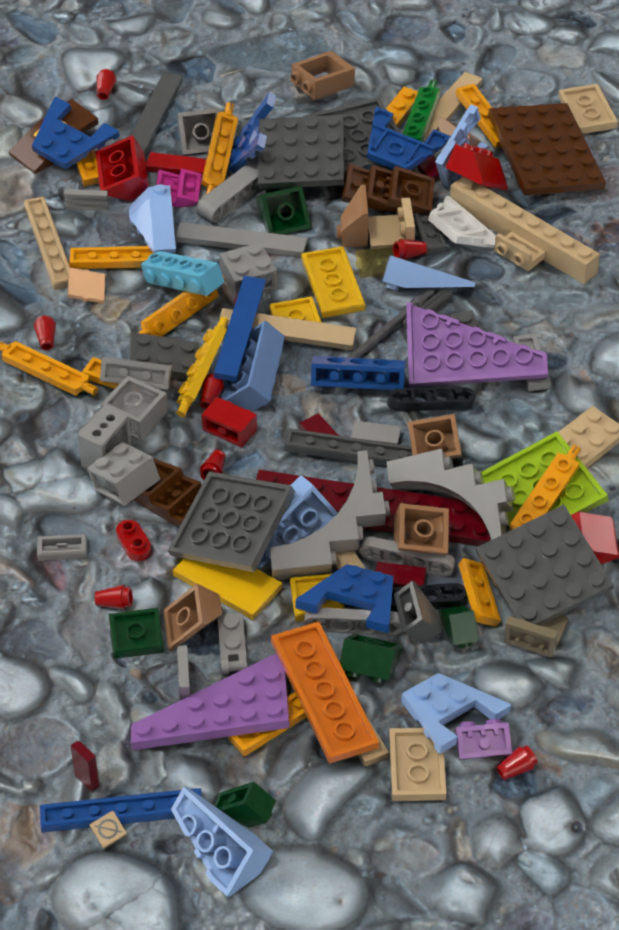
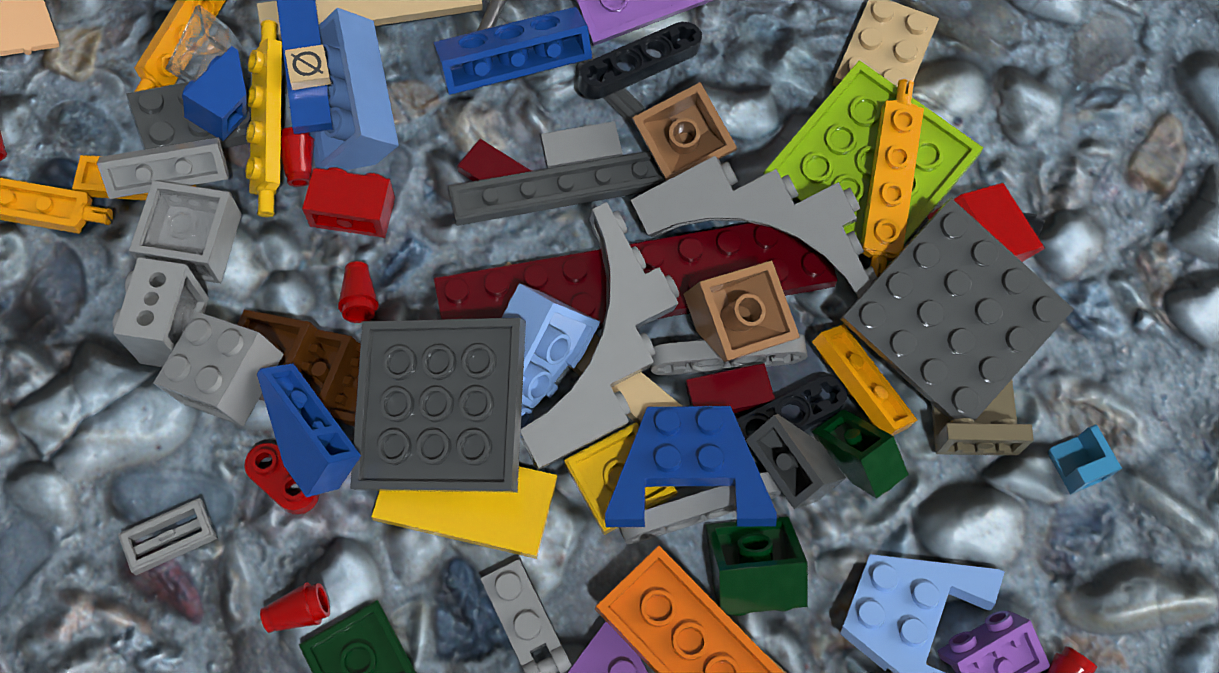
camera: 25 degrees left, 20 degrees up
medium nougat slope [163,584,222,651] -> none
none -> clear slope [165,5,252,82]
none -> blue slope [182,46,247,141]
none -> blue slope [257,363,361,498]
none -> tan tile [285,45,331,90]
none -> dark azure panel [1048,424,1122,495]

